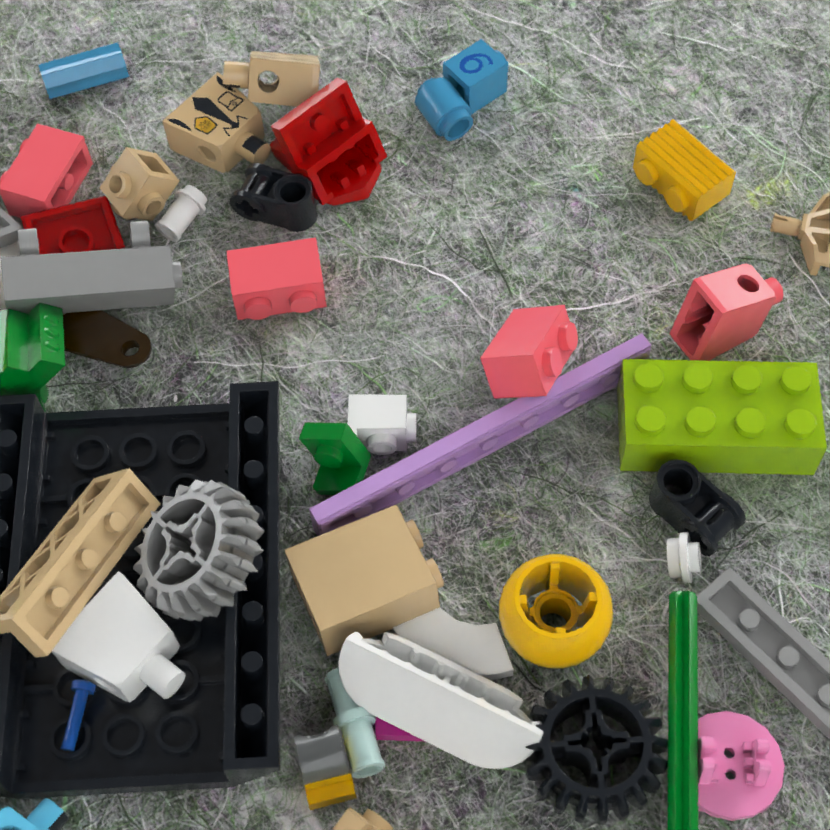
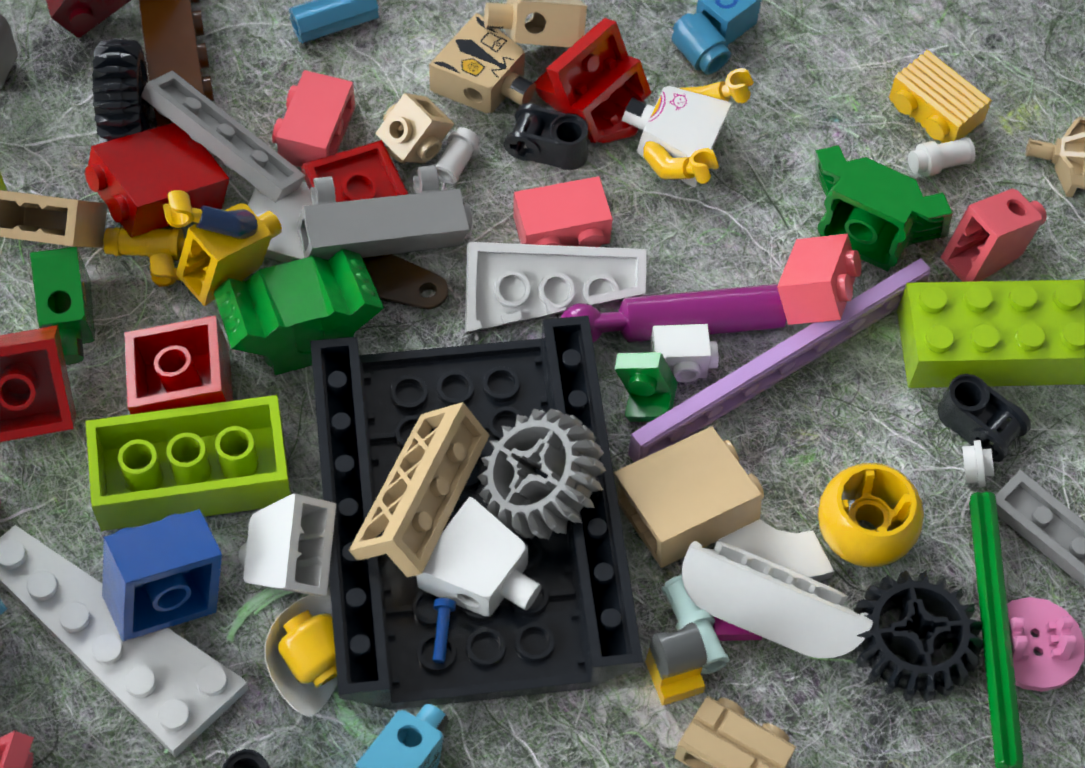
camera: 10 degrees left, 0 degrees up
none -> white wing [465,242,647,333]
none -> magenta piece [561,284,786,343]
none -> torso [622,68,754,187]
none -> green slope [815,145,953,272]
none -> white animal [908,137,976,177]

